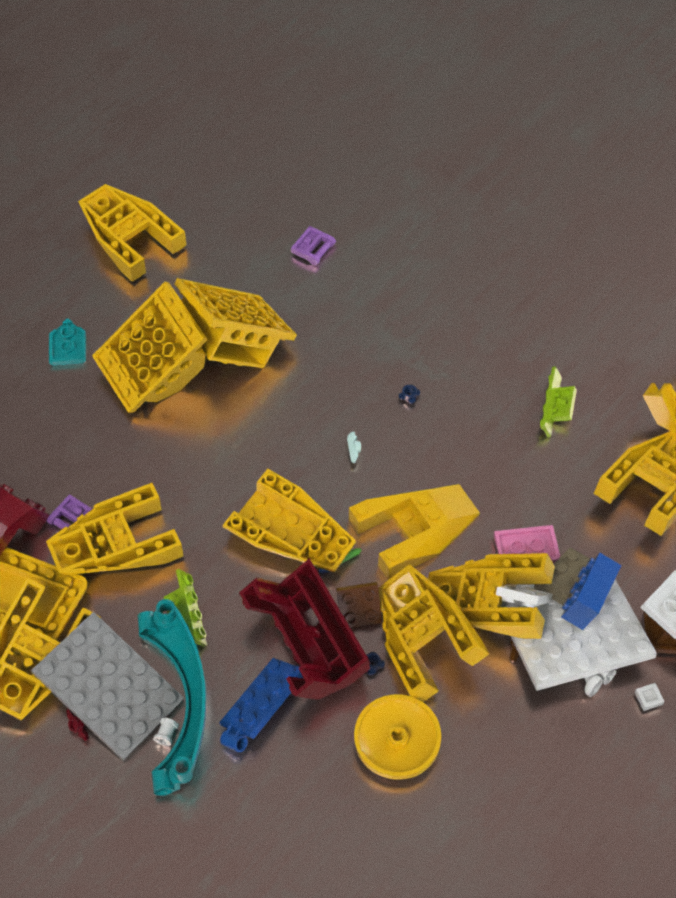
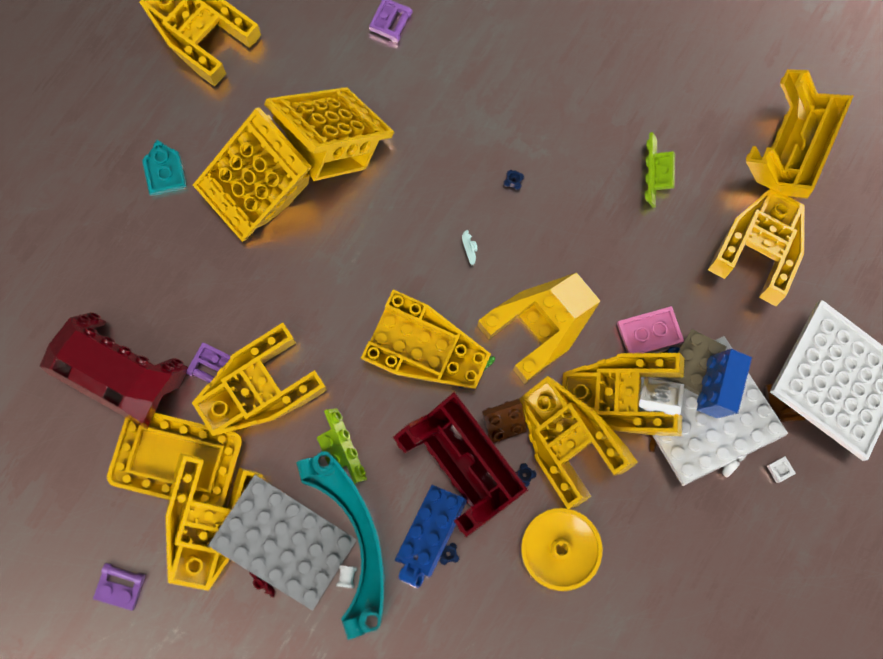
camera: 15 degrees left, 20 degrees up
none -> dark blue plate [440,543,459,565]

